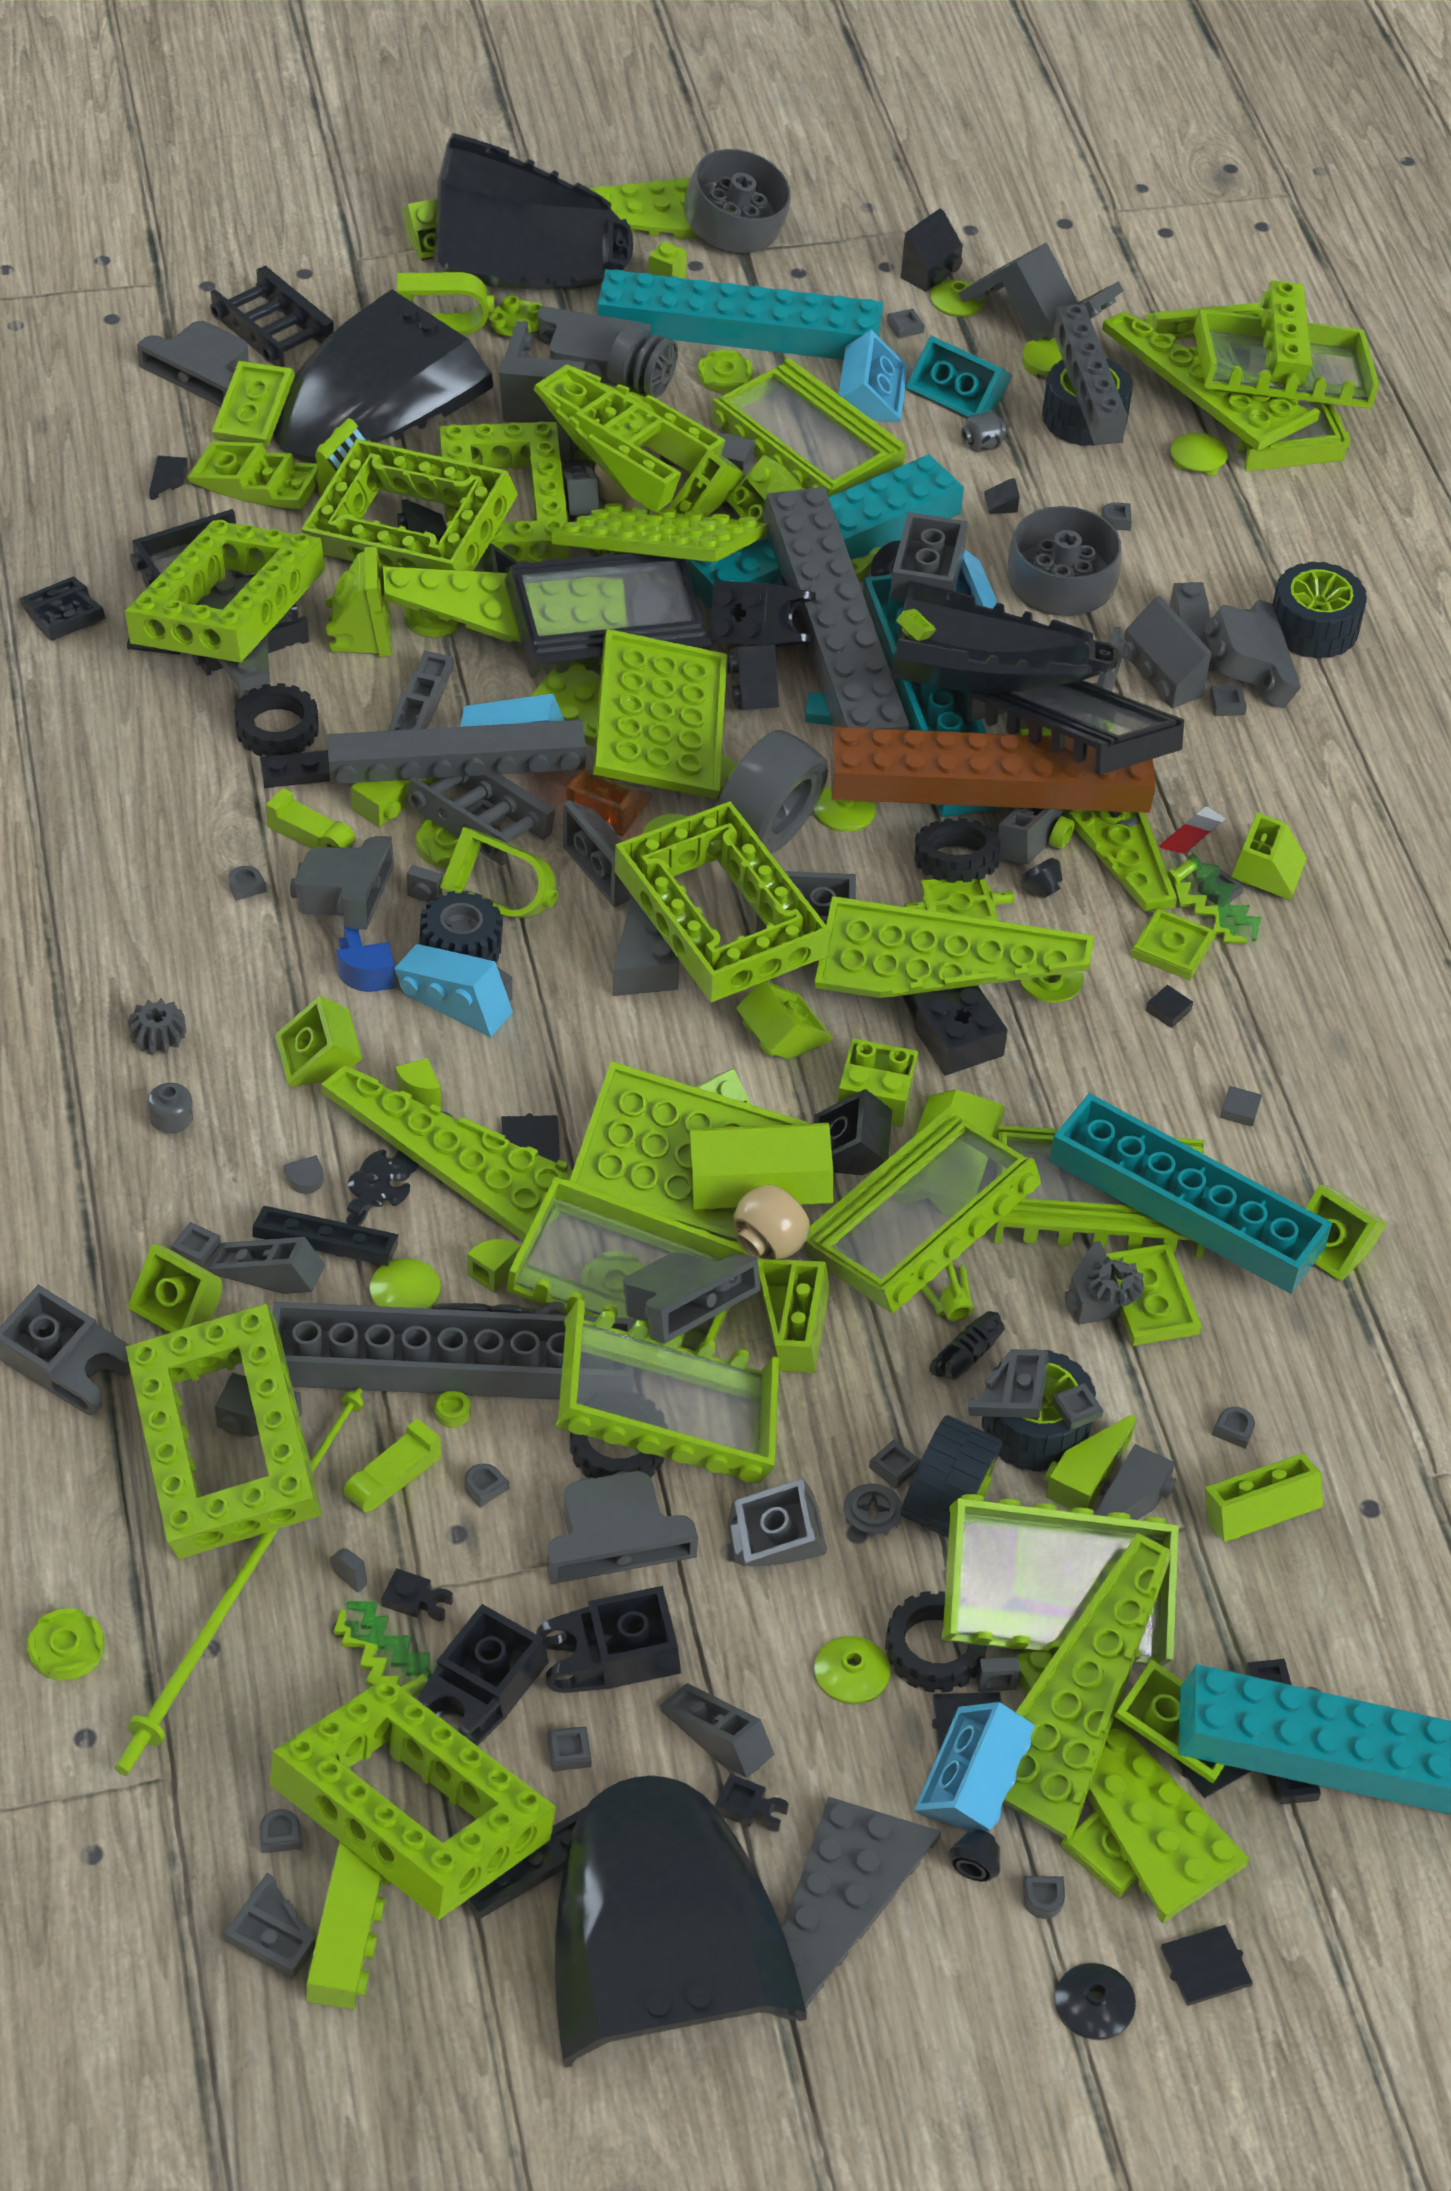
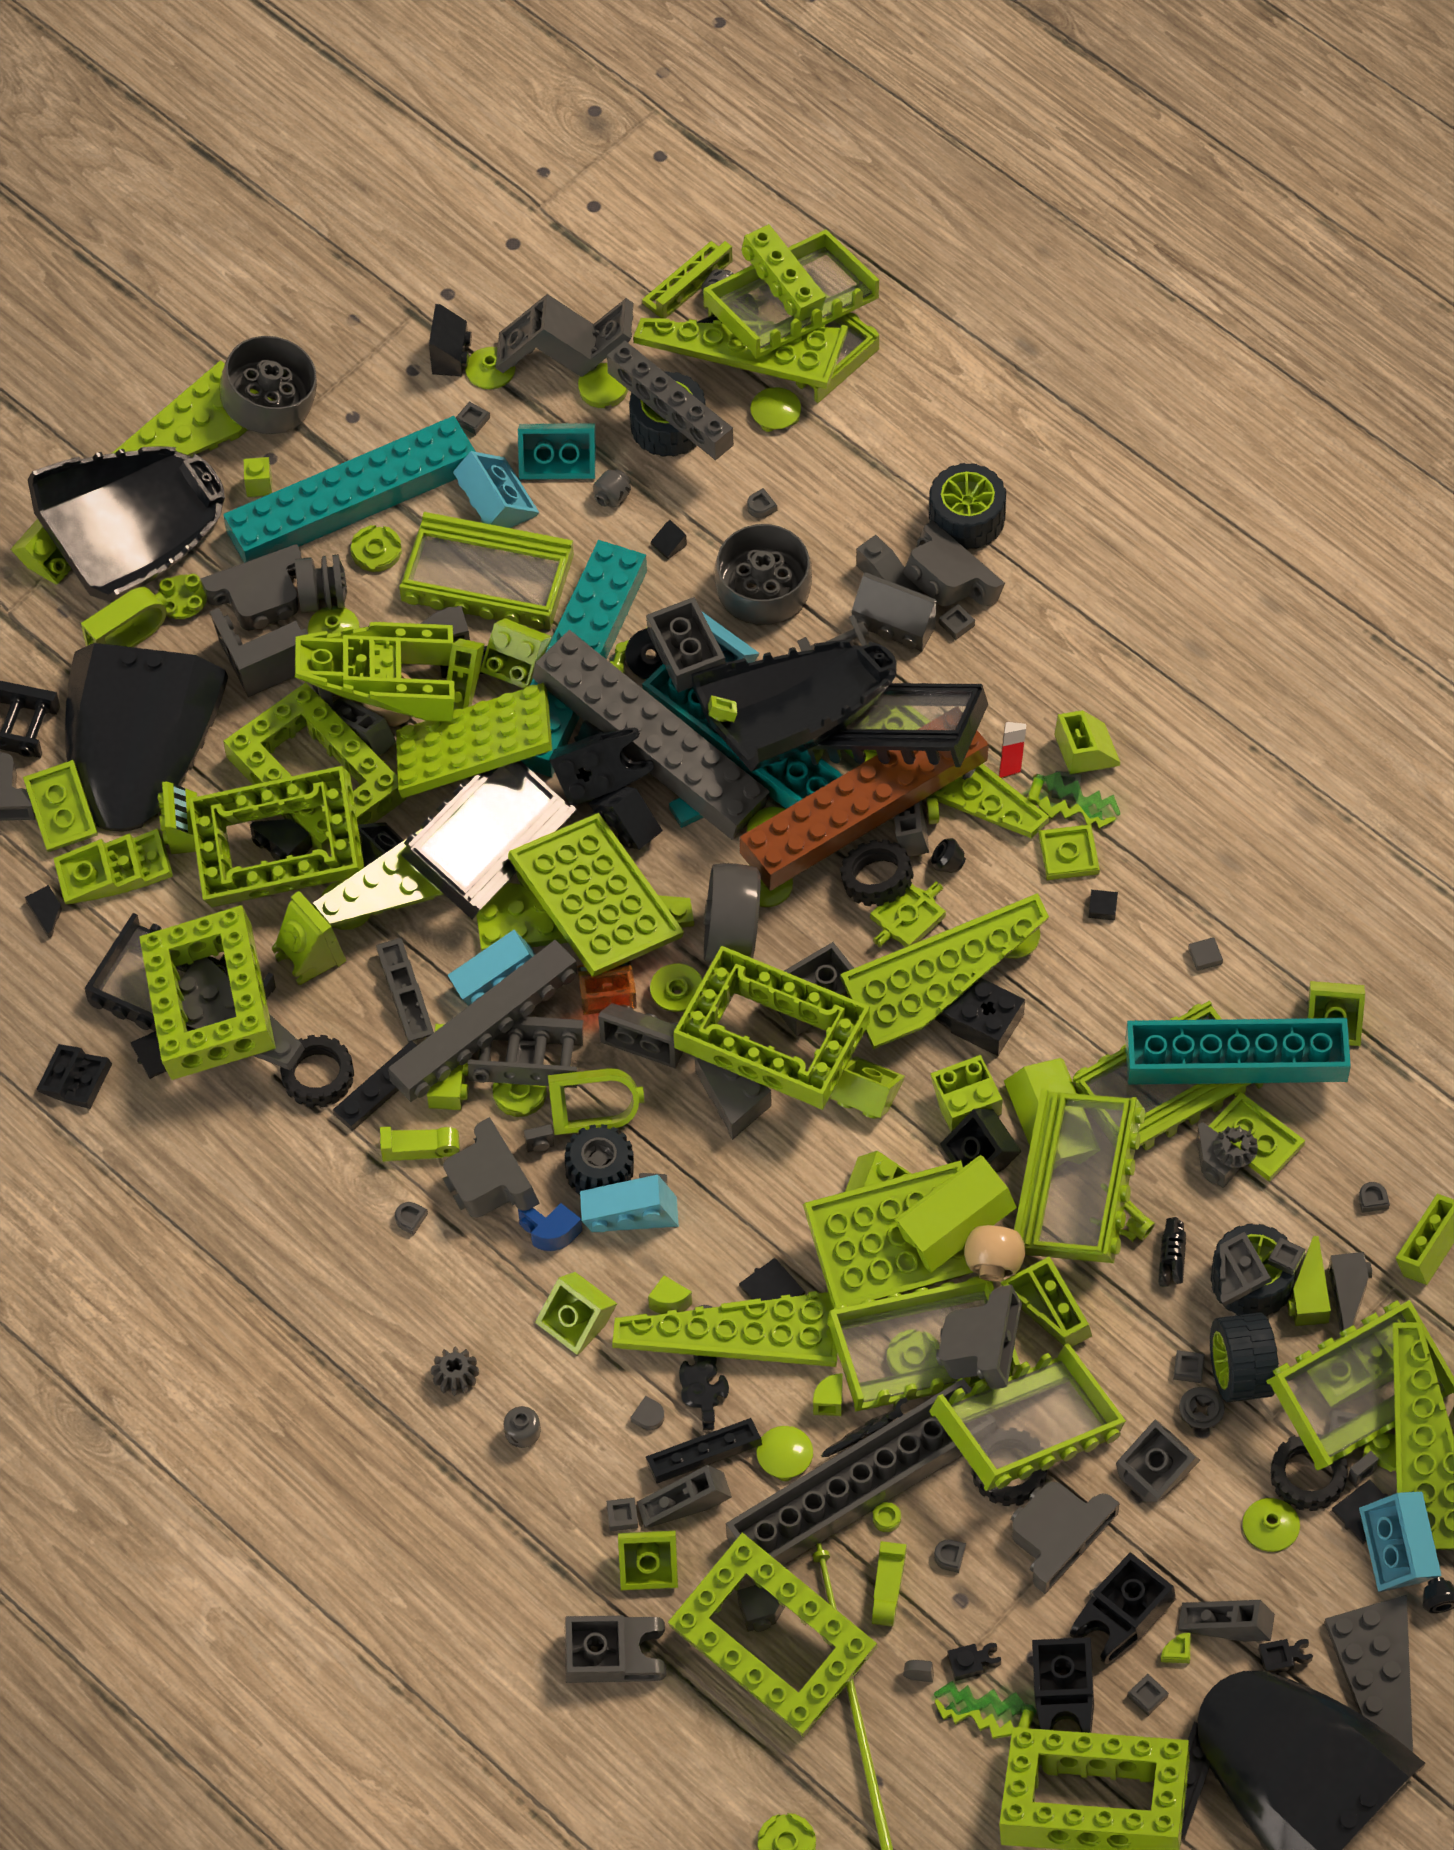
camera: 30 degrees left, 10 degrees up
none -> lime tile [1161,1633,1190,1664]

